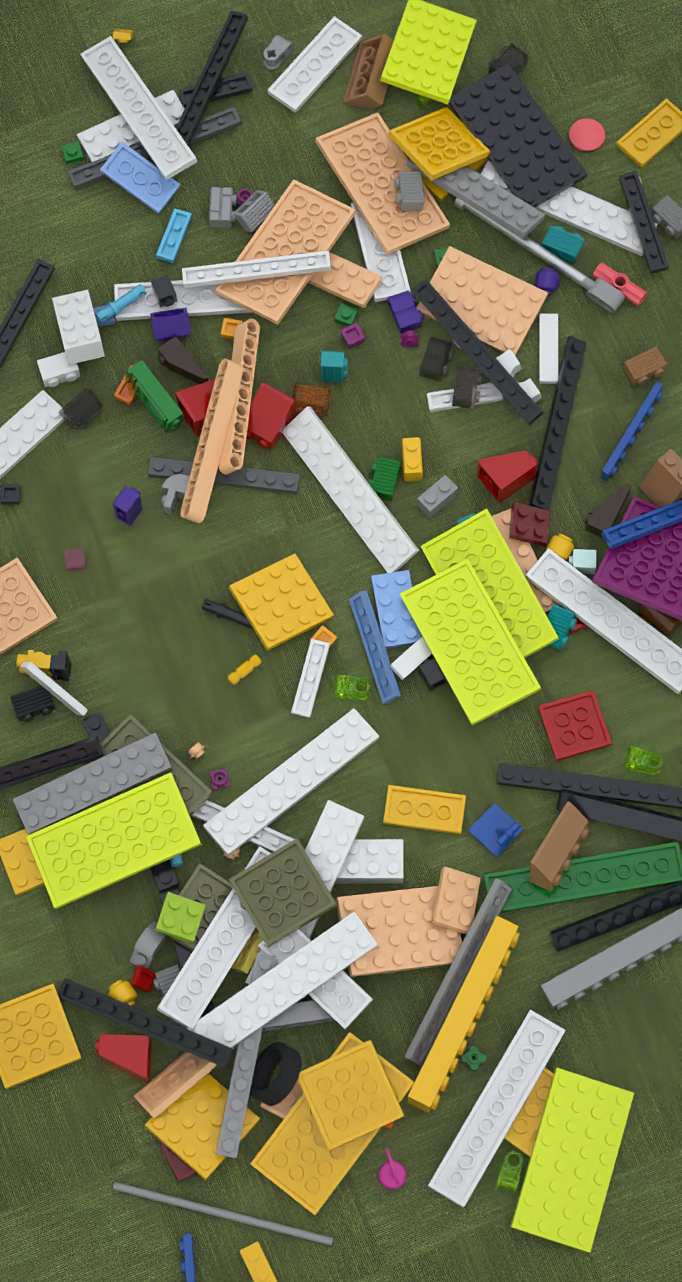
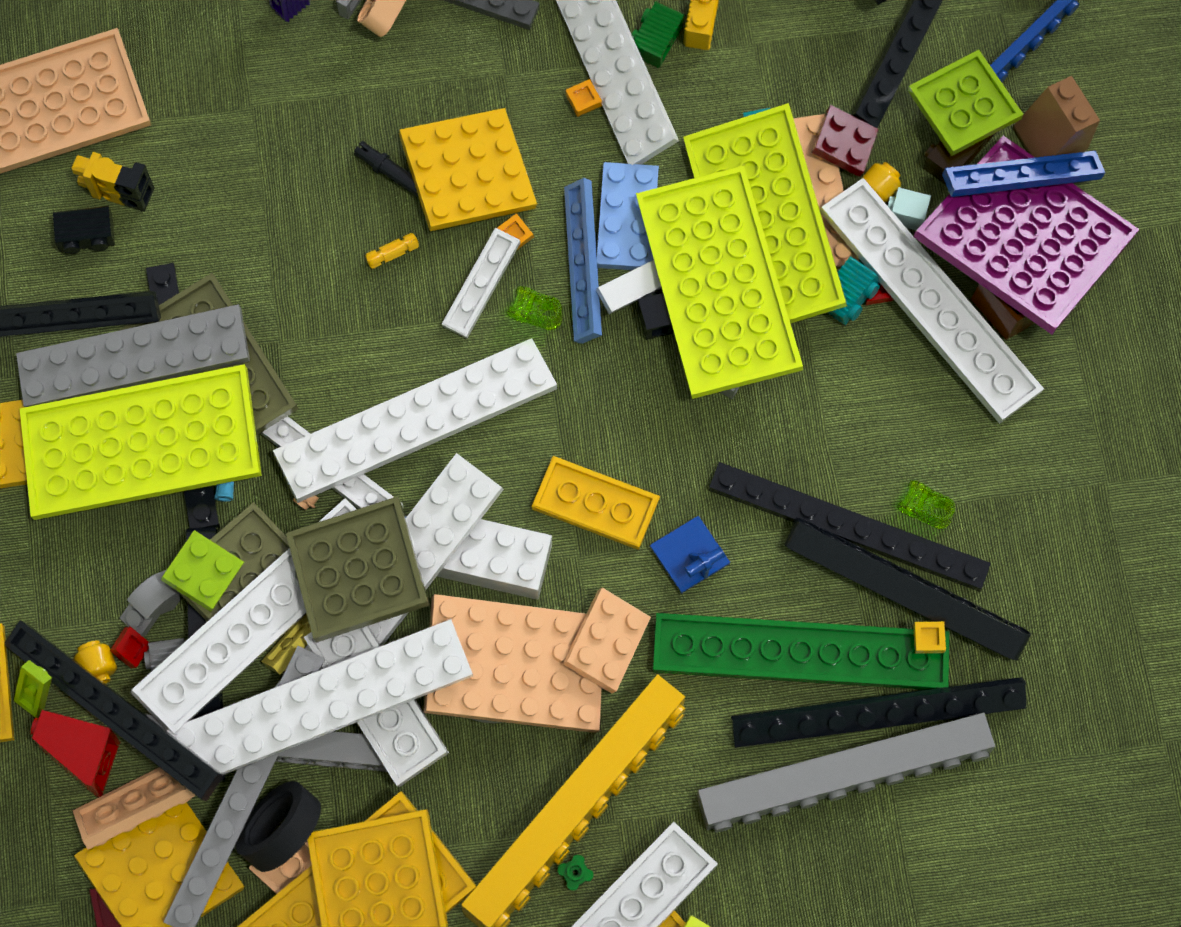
camera: 10 degrees right, 0 degrees up
white tile [20,662,88,716] -> none
clear pink plate [64,548,86,571] -> none
light nougat plate [187,742,205,759] -> none
magenta plate [209,769,230,790] -> none
light grey plate [404,878,512,1067] -> none
light grey brick [417,475,458,520] -> none
red slope [476,450,538,504] -> none
medium nougat slope [530,801,590,892] -> none
red plate [538,690,612,761] -> none
none -> lime plate [14,660,52,718]
none -> light orange plate [565,79,602,117]
none -> lime plate [908,50,1023,156]
none -> yellow plate [913,622,946,654]

